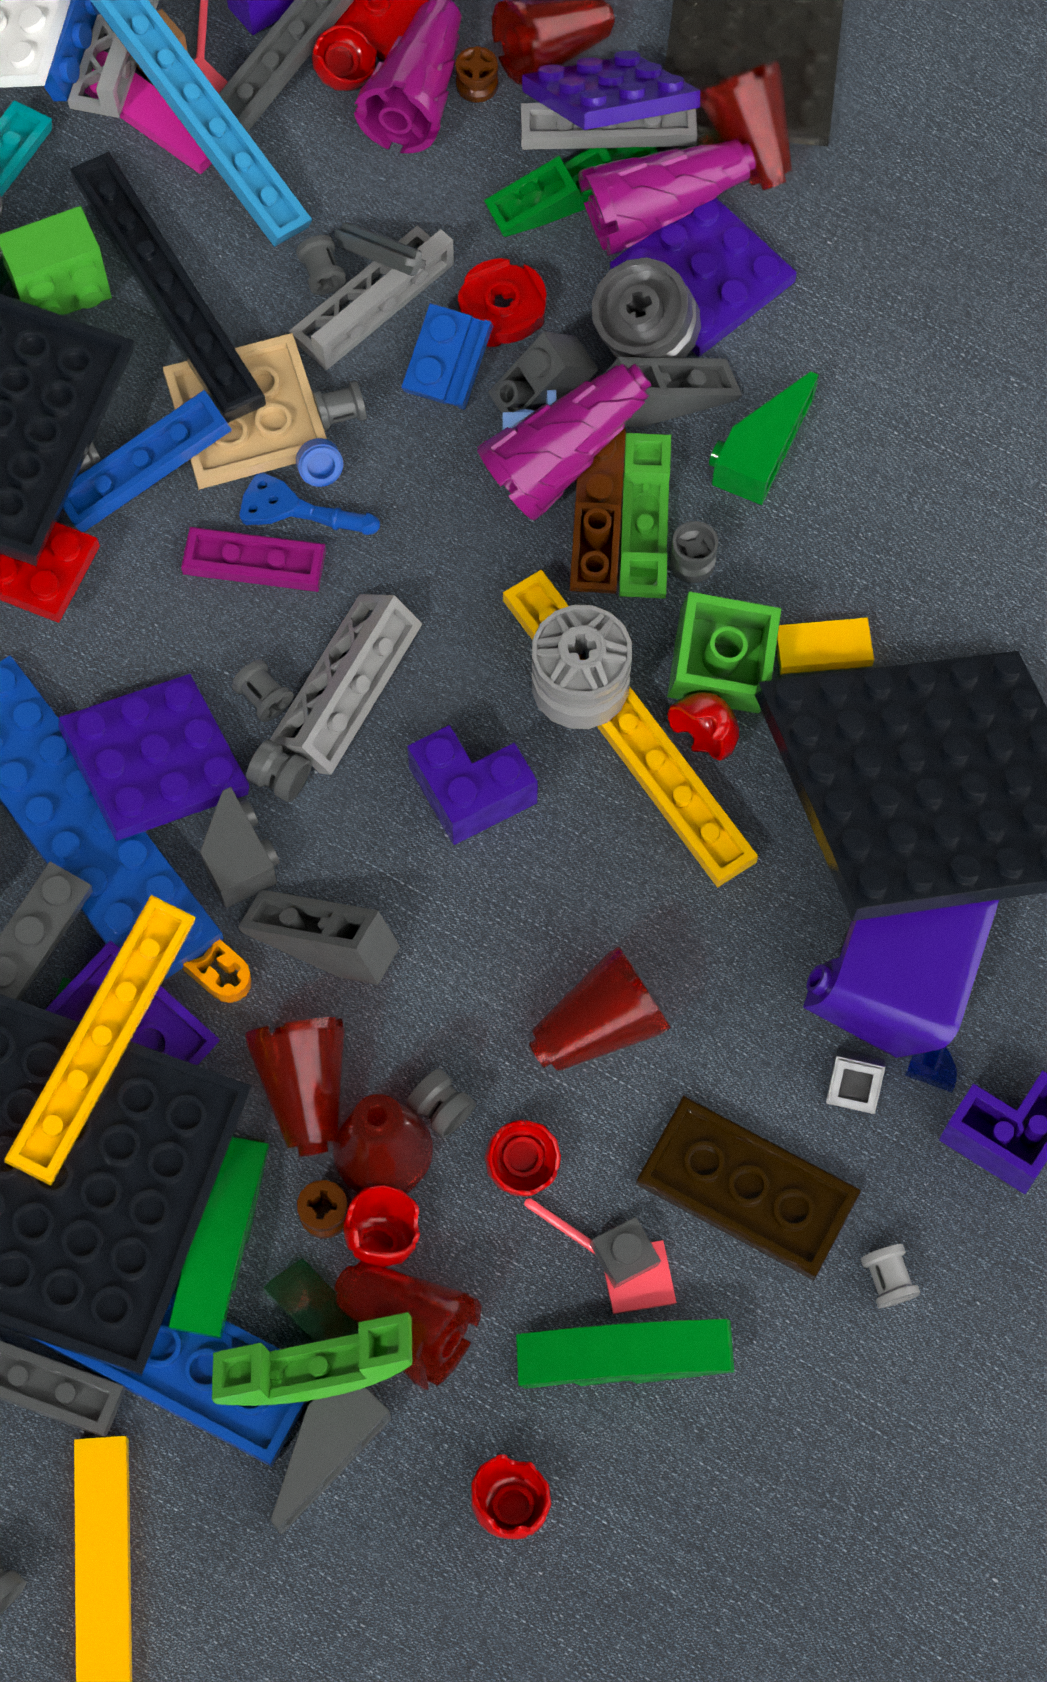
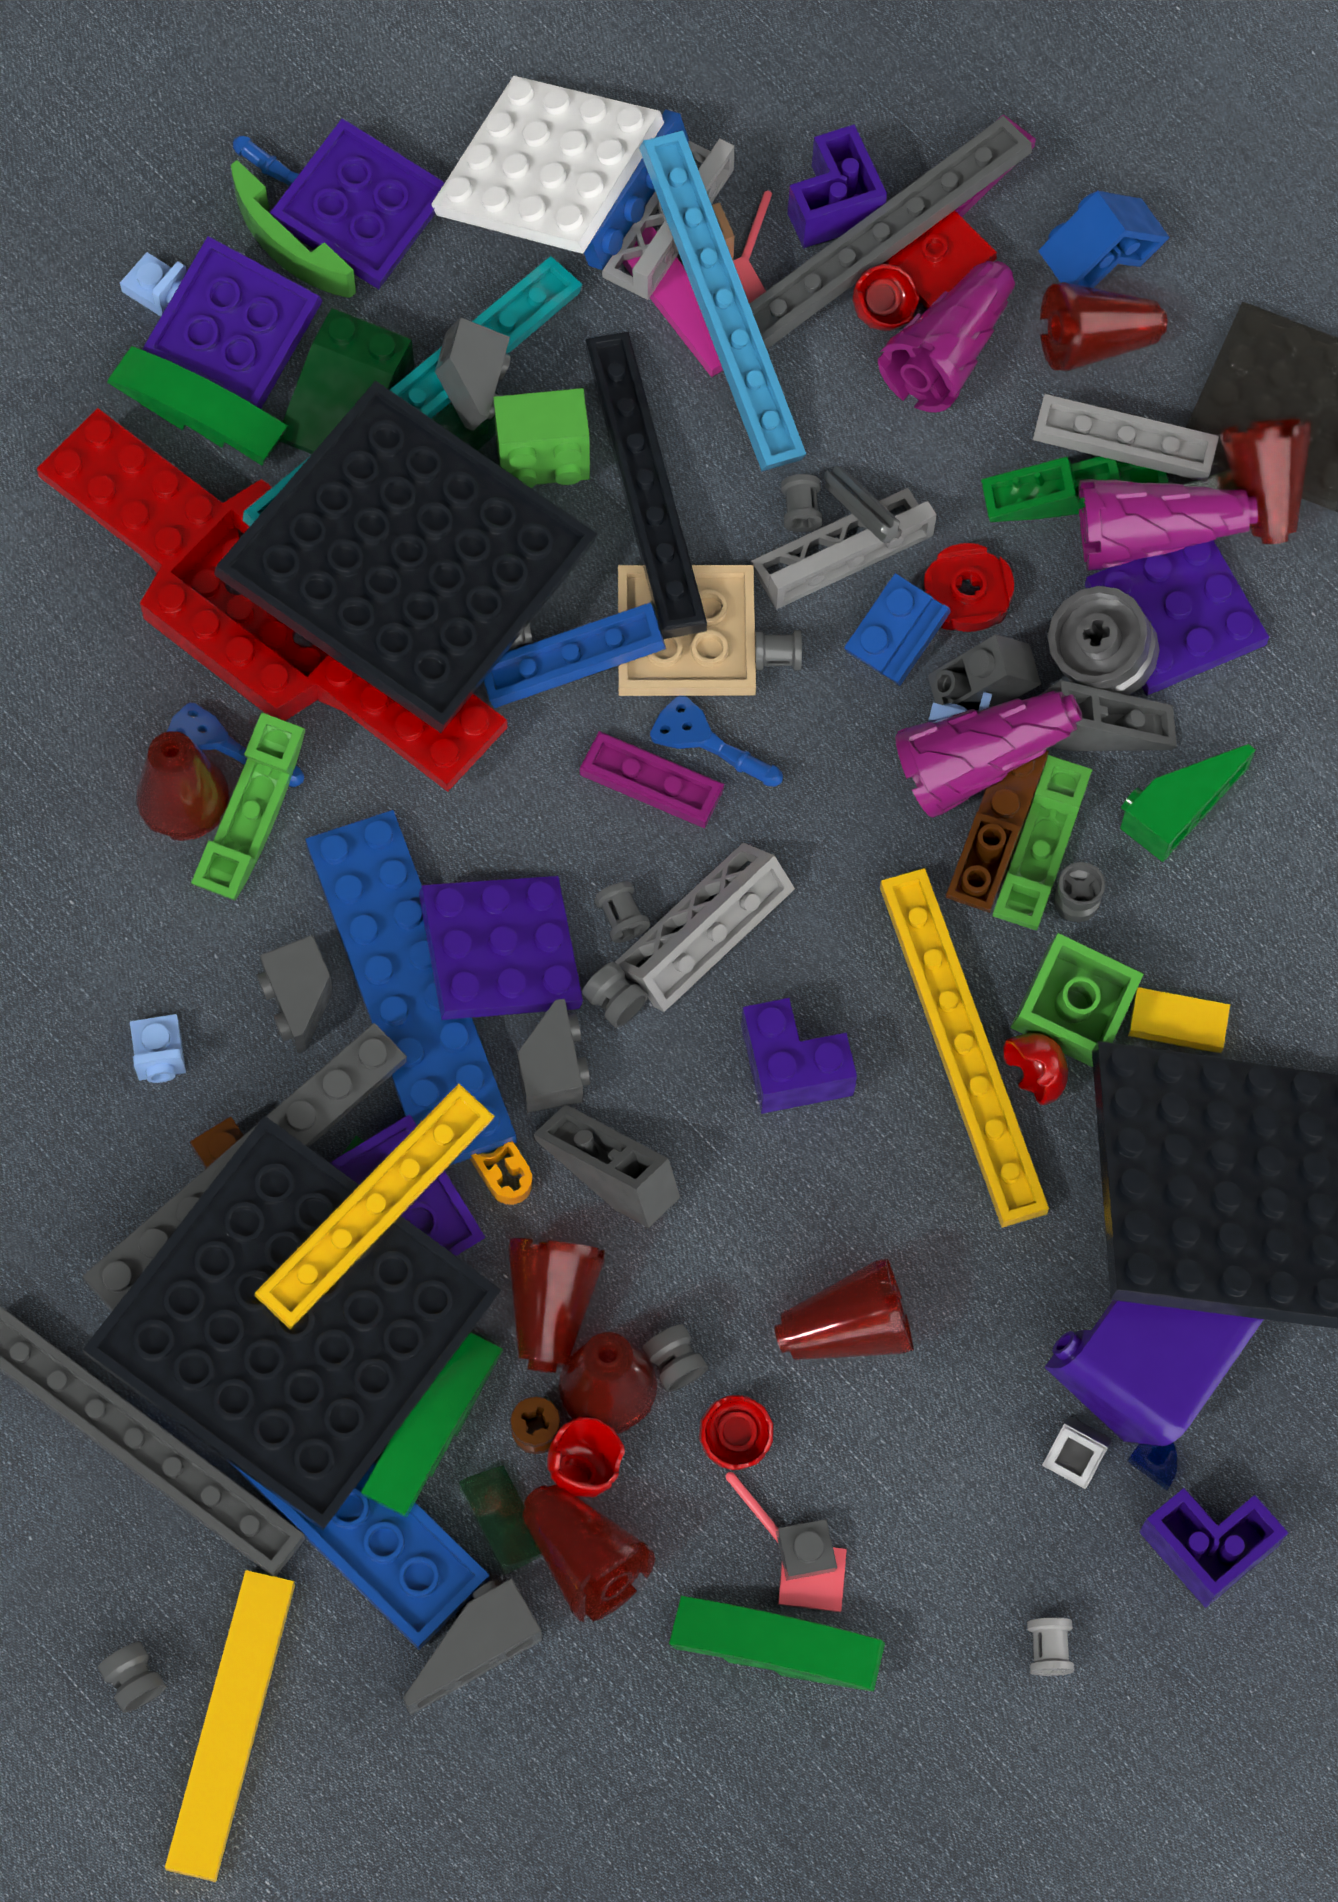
camera: 15 degrees right, 0 degrees up
bright green slope [212,1312,412,1406] -> none
tile [296,438,343,487] -> none
reddish brown wheel [455,46,498,103] -> none
red hair [471,1454,551,1539] -> none
dark purple plate [522,51,701,130] -> none
light grey wheel [532,605,632,729] -> none
dark brown tile [636,1096,861,1281] -> none

